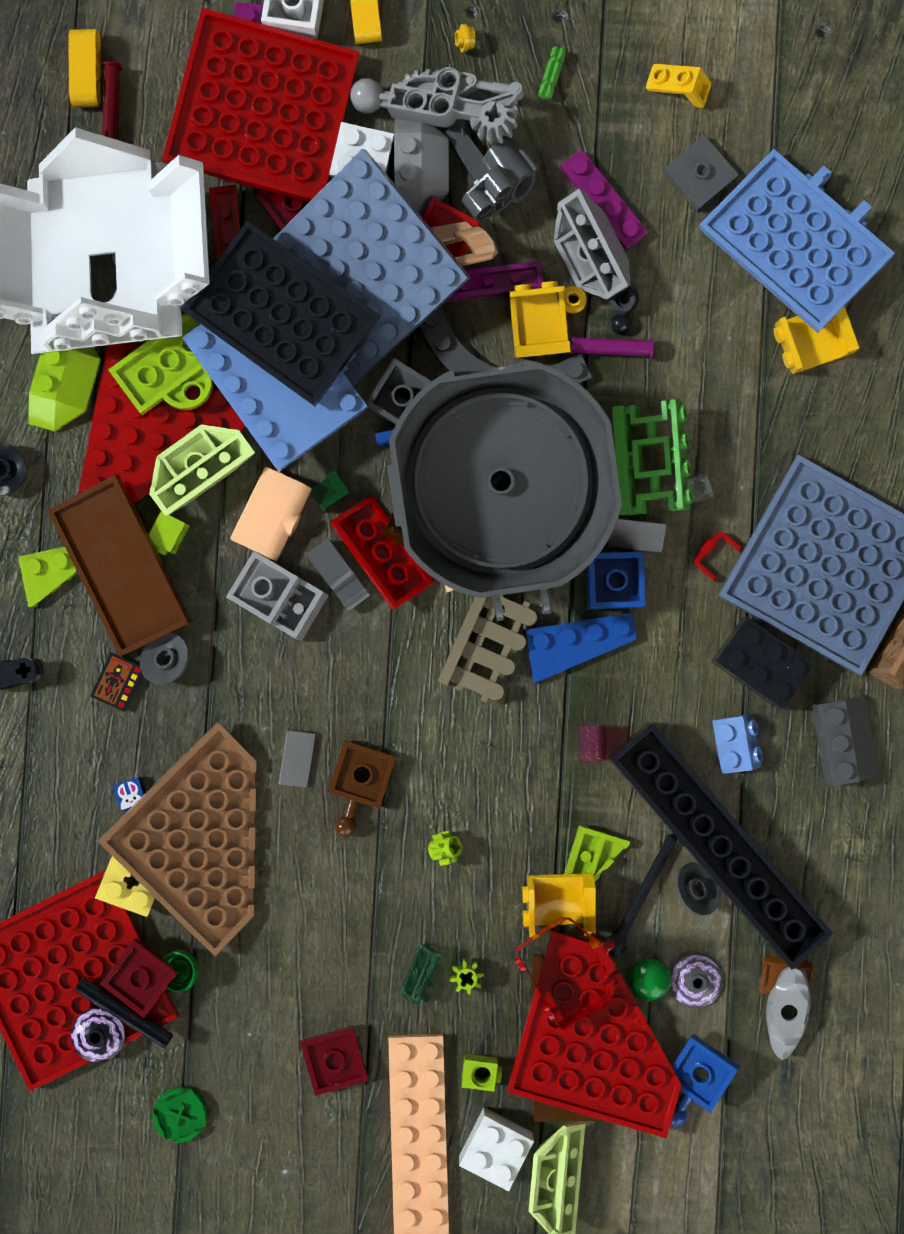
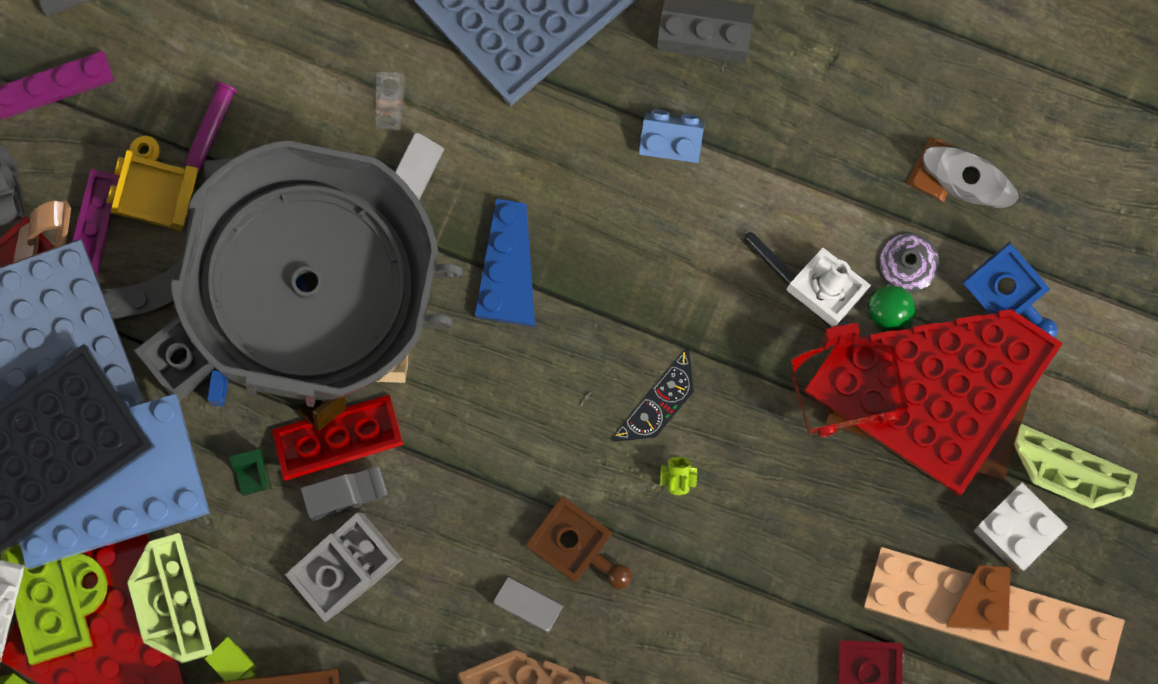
camera: 65 degrees left, 10 degrees down
light nougat panel [230,467,312,562] -> none
clear green plate [399,943,441,1005] -> none
dark tan fence [438,595,537,703] -> none
lime gear [450,959,484,995] -> none
lime brick [461,1053,502,1092] -> none
yellow panel [522,873,596,937] -> none
light grey wedge [554,189,630,299] -> none
lime wing [564,825,630,882] -> none
clear pink piece [577,725,607,761] -> none
blue brick [586,552,645,610] -> none
black brick [607,722,834,970] -> none
black plate [610,285,639,335] -> none
bright green fence [612,399,693,517] -> none
dark grey dish [676,862,720,916] -> none
red piece [693,532,743,582] -> none
black brick [711,617,815,709] -> none
none -> black sticker [611,348,694,442]
none -> white plate [786,248,871,326]
none -> dark orange wing [946,566,1011,632]

